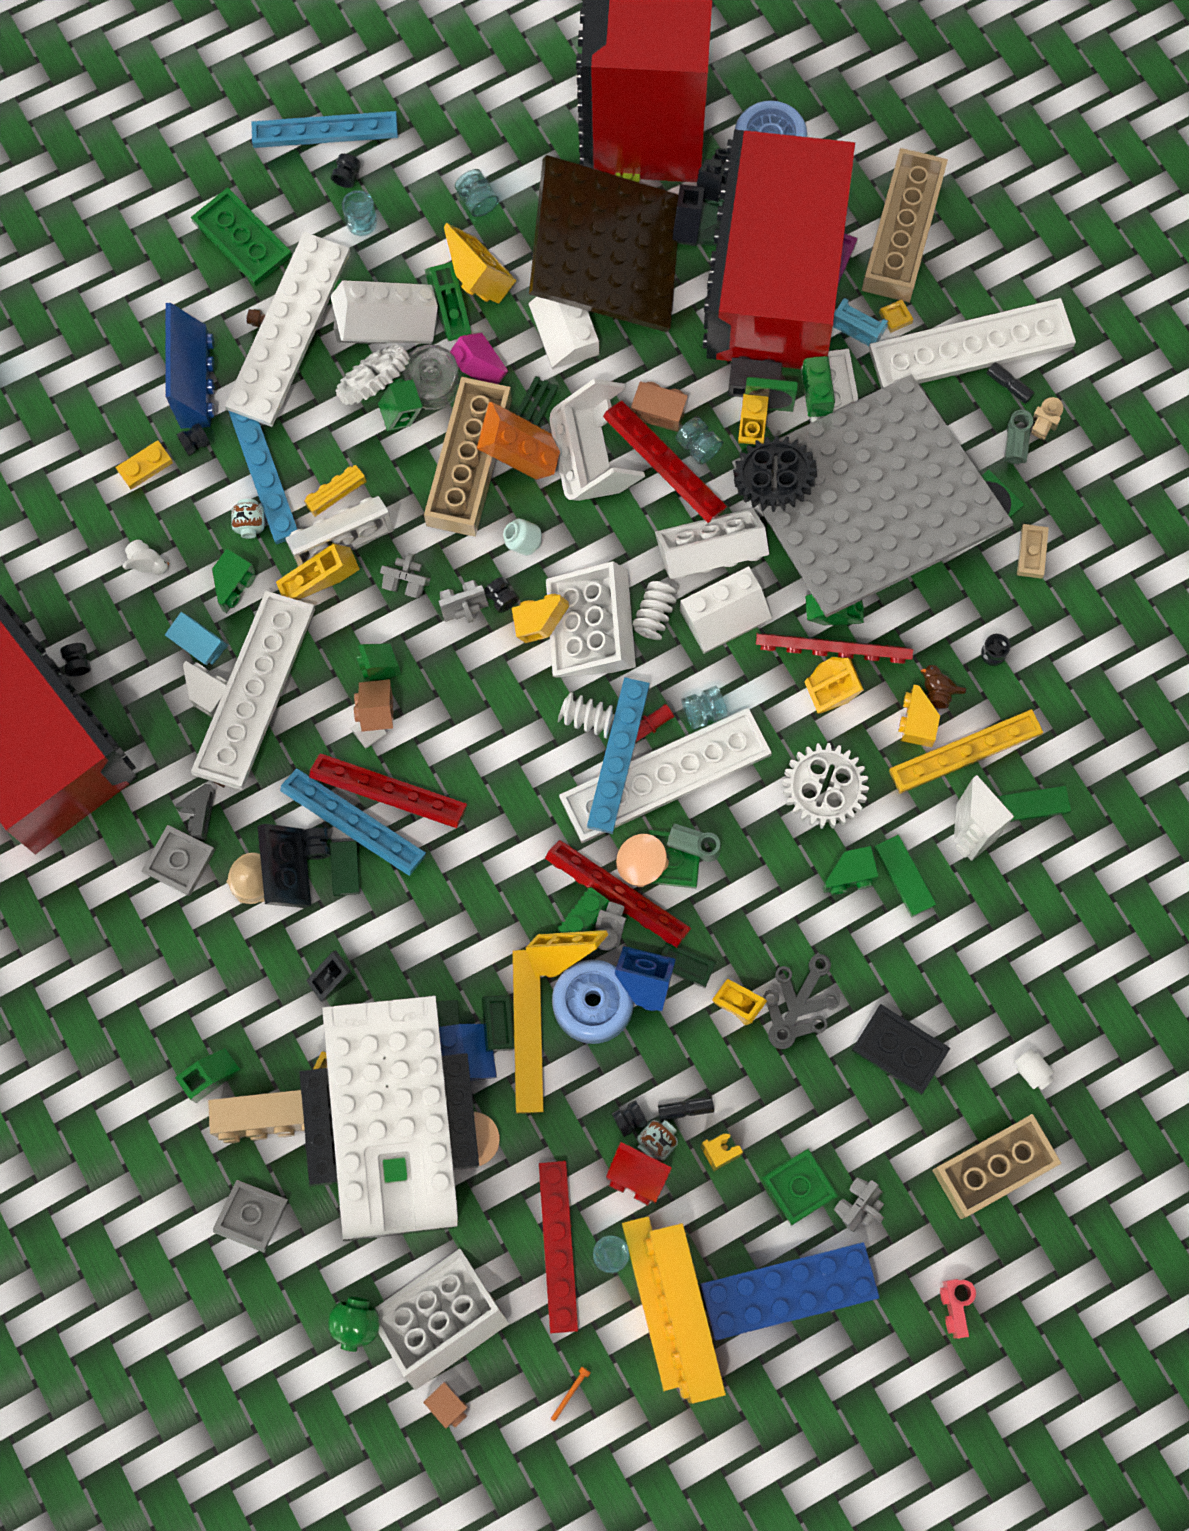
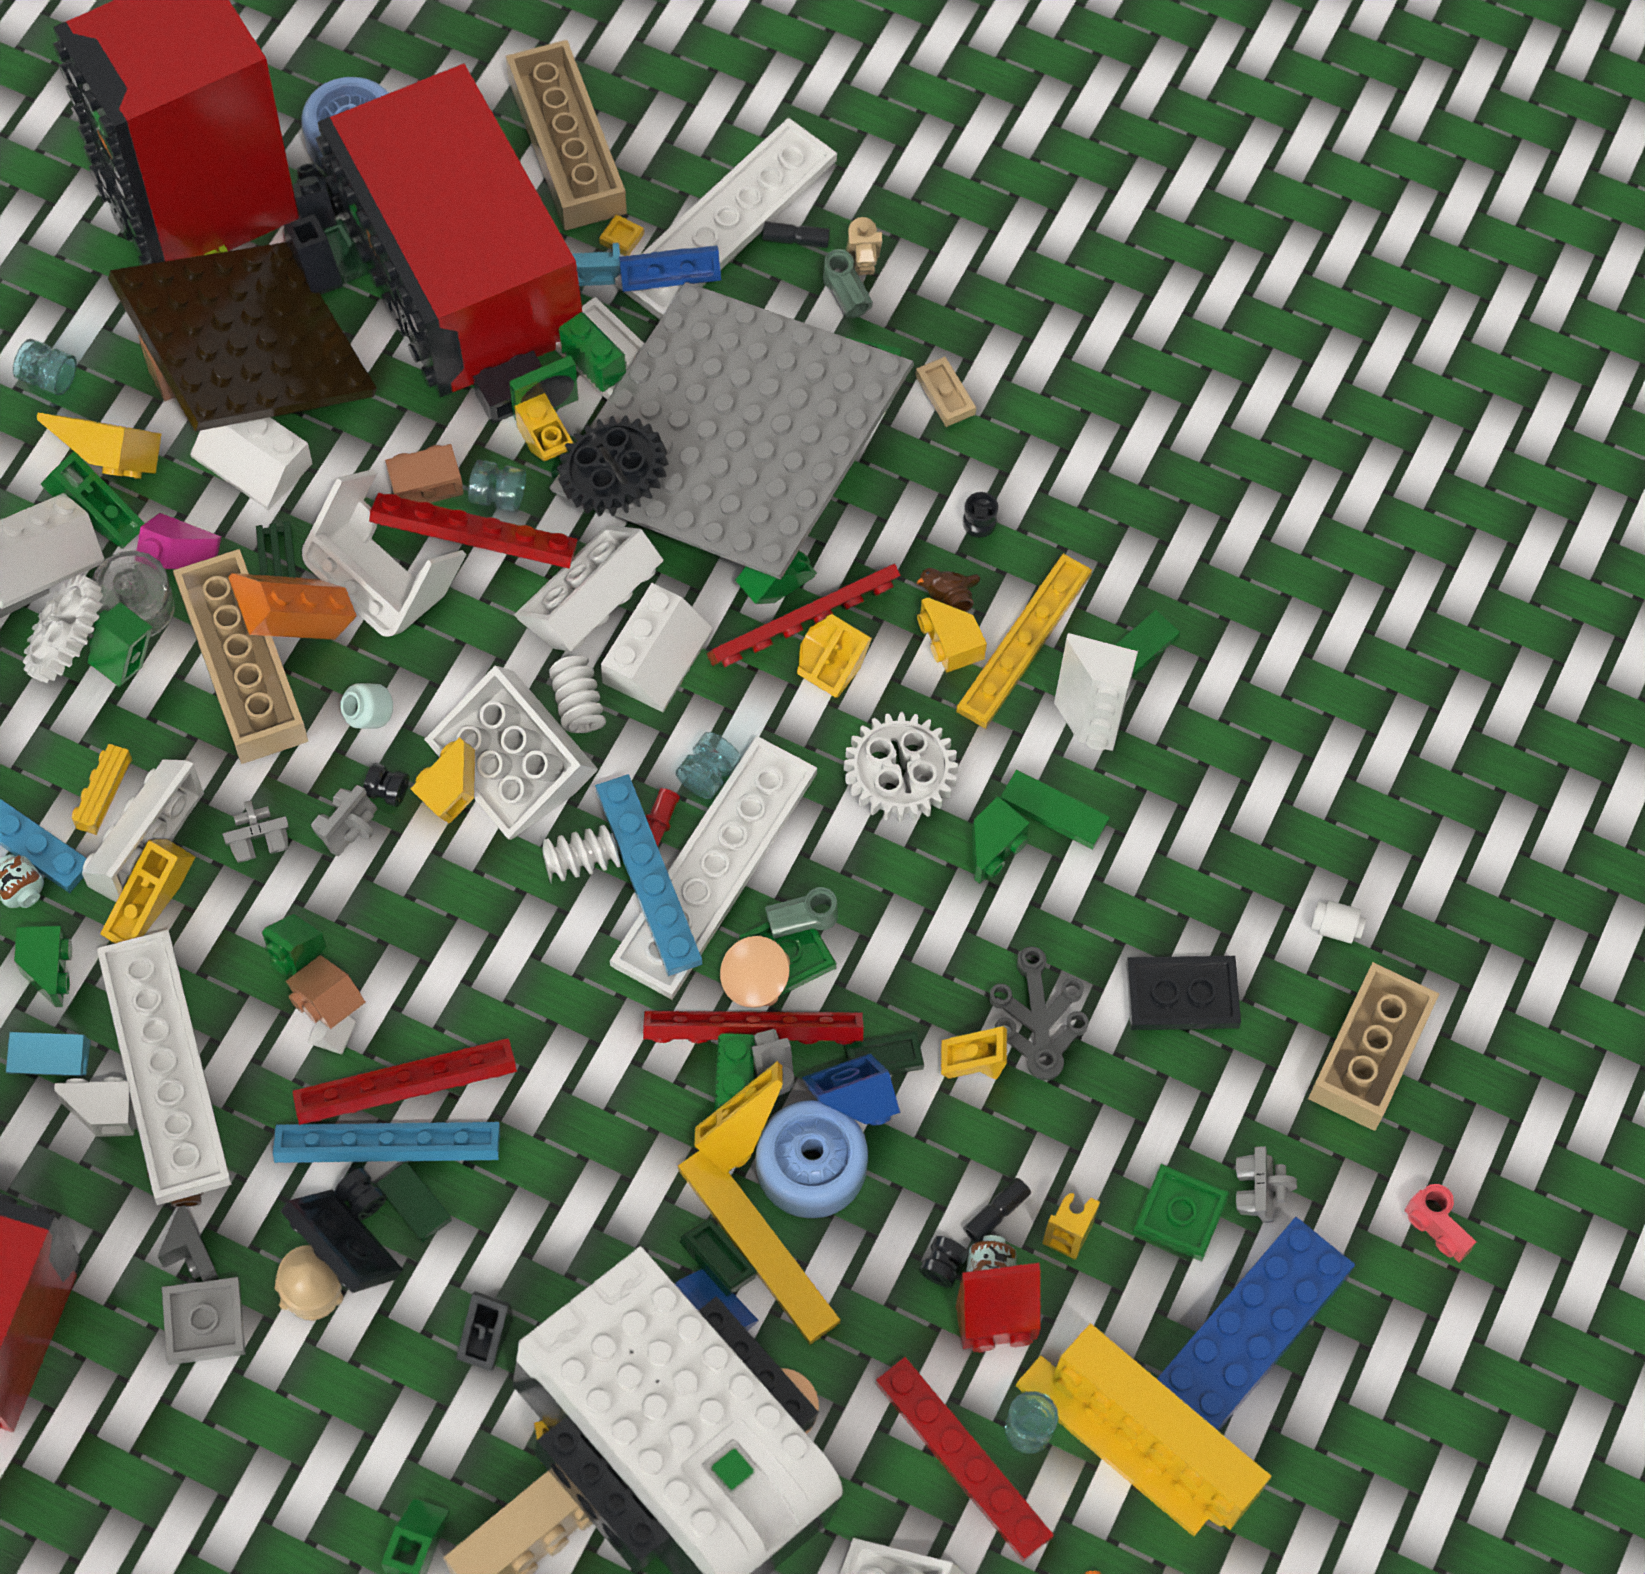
camera: 40 degrees left, 10 degrees down
none -> blue plate [619,245,721,292]

